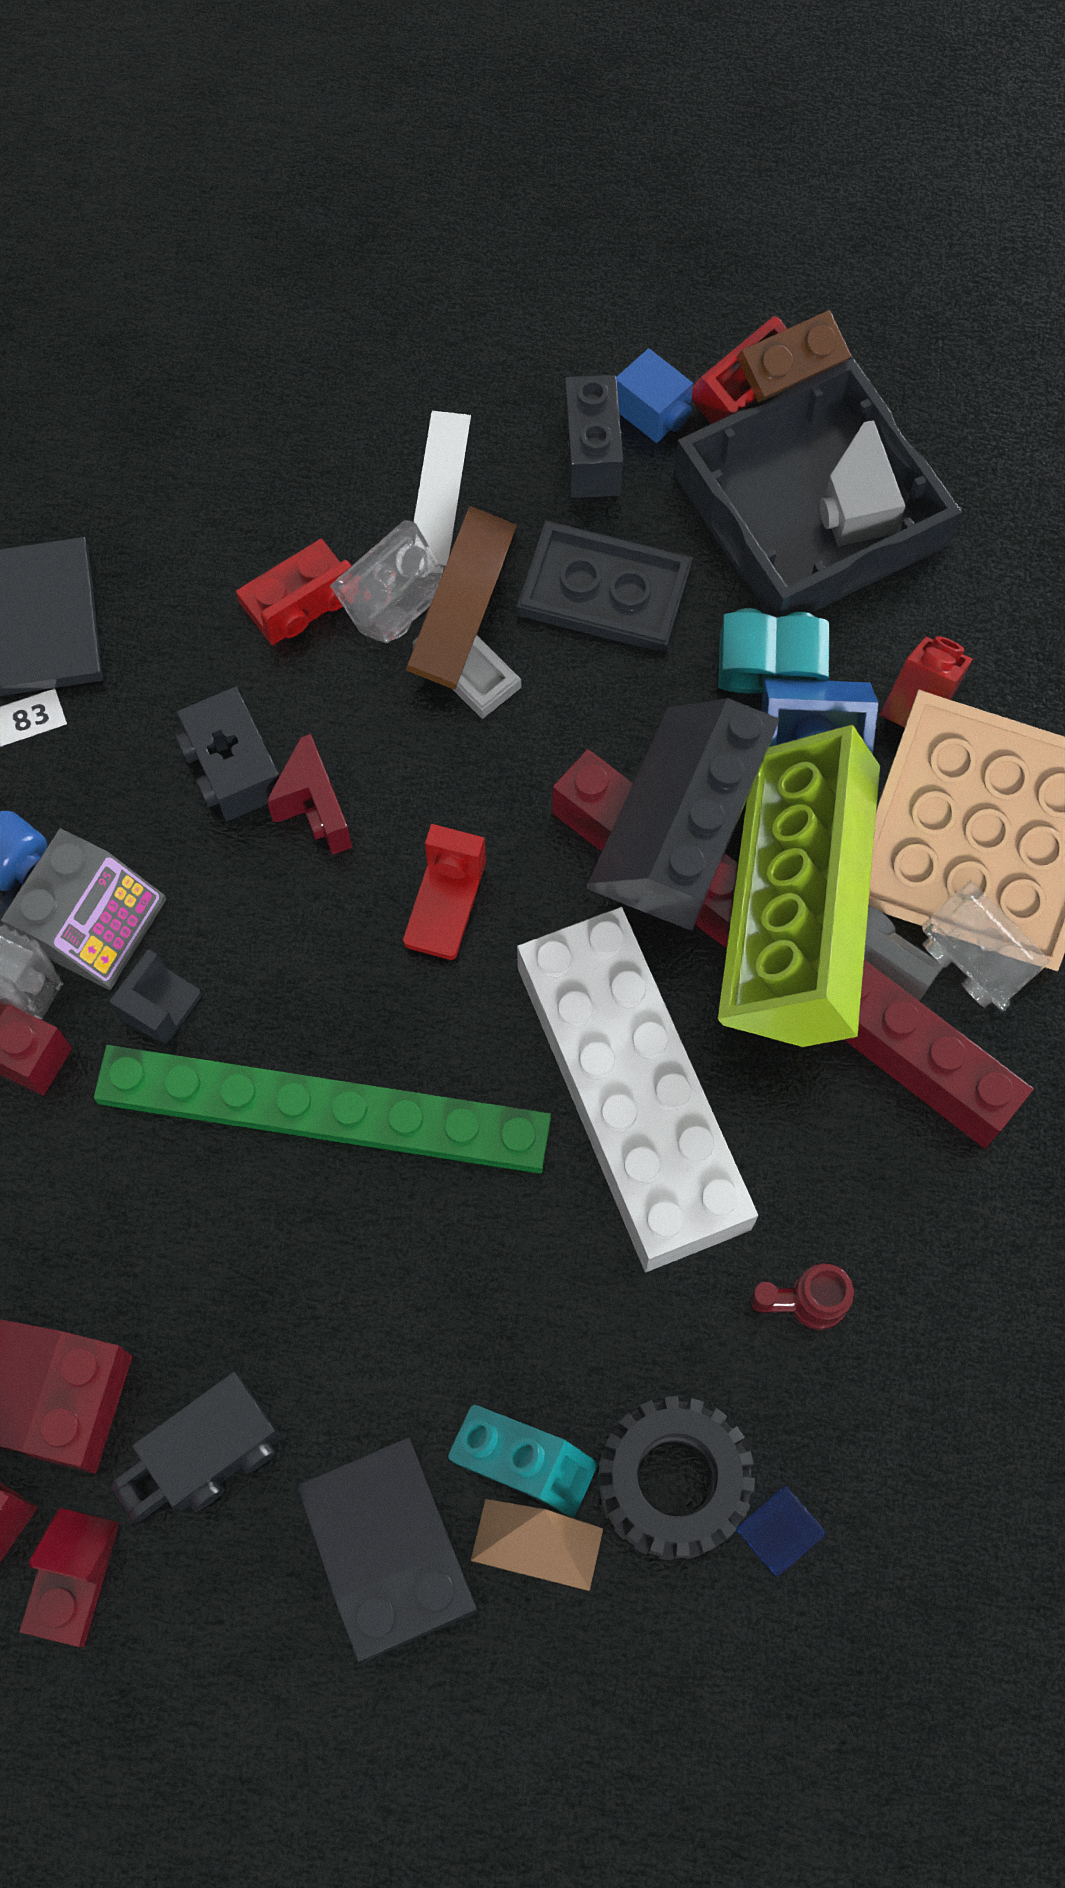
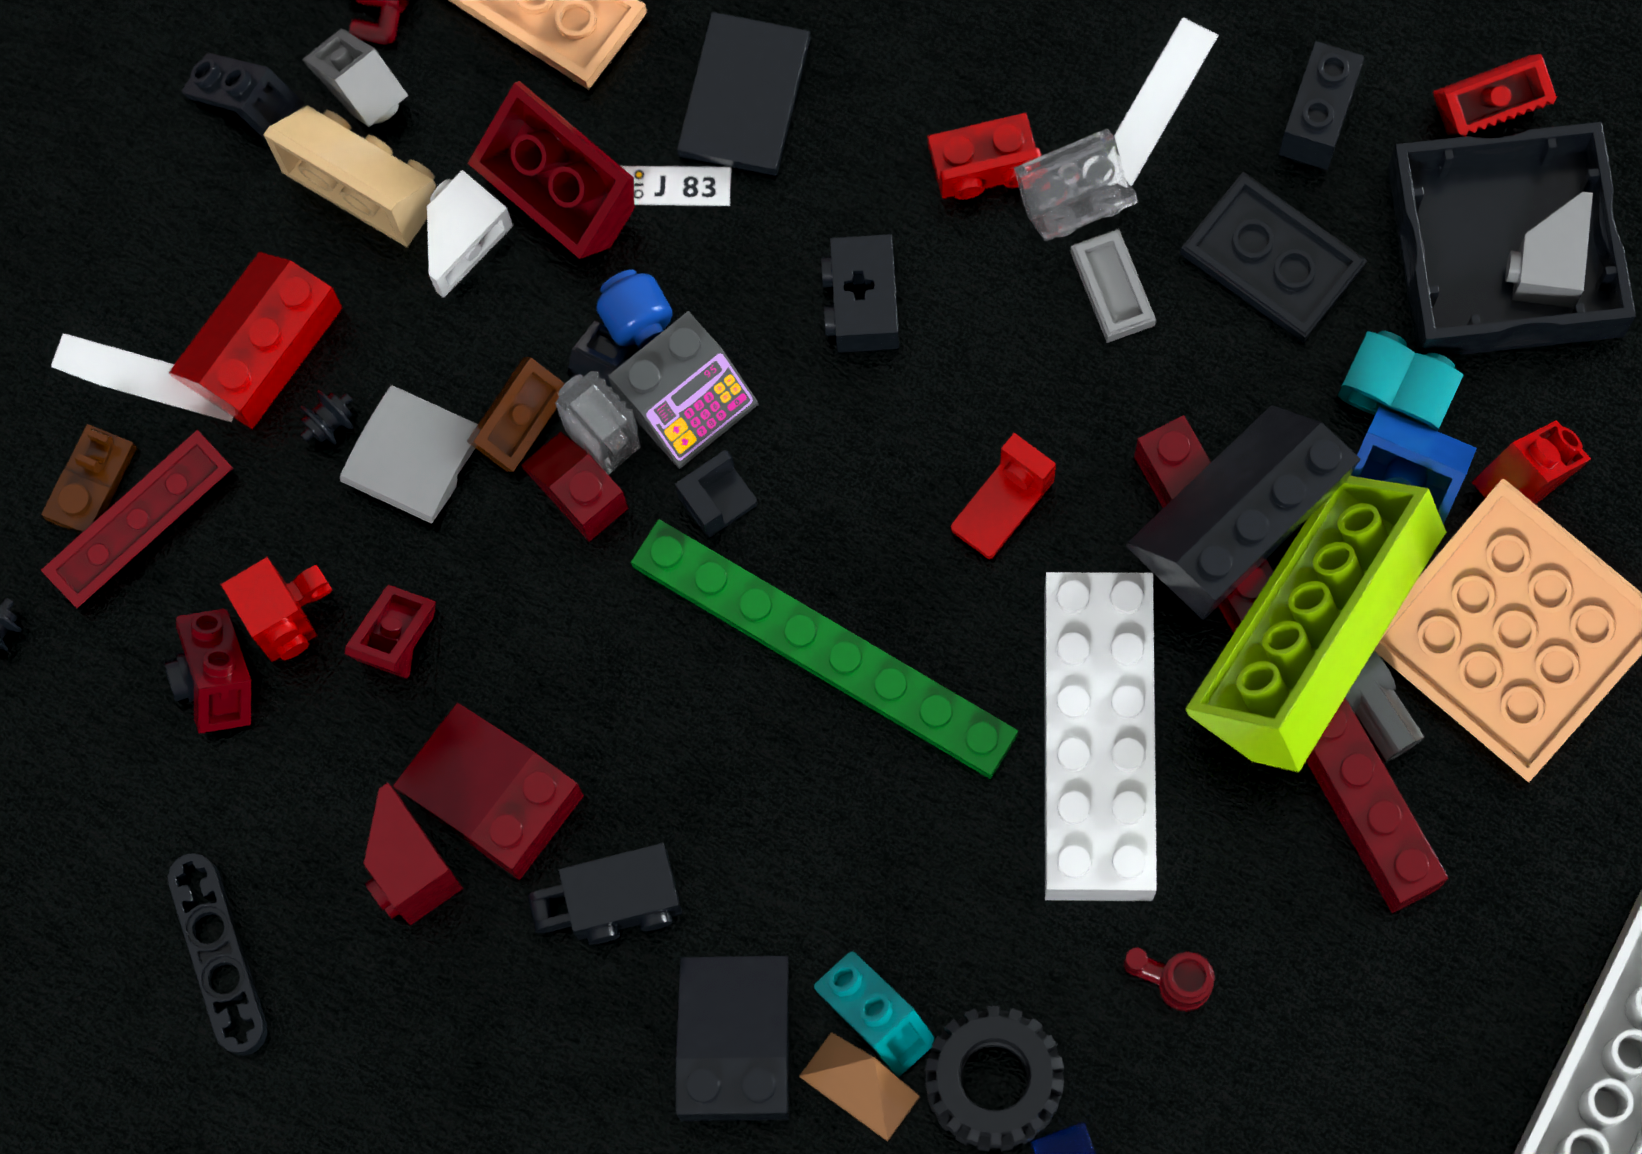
camera: 30 degrees right, 5 degrees up
dark red slope [19,1508,120,1647] -> none
dark red slope [267,734,352,855] -> none
reddish brown slope [406,506,517,690] -> none
blue brick [616,348,693,443] -> none
reddish brown plate [736,310,852,403] -> none
clear bracket [922,879,1051,1012] -> none

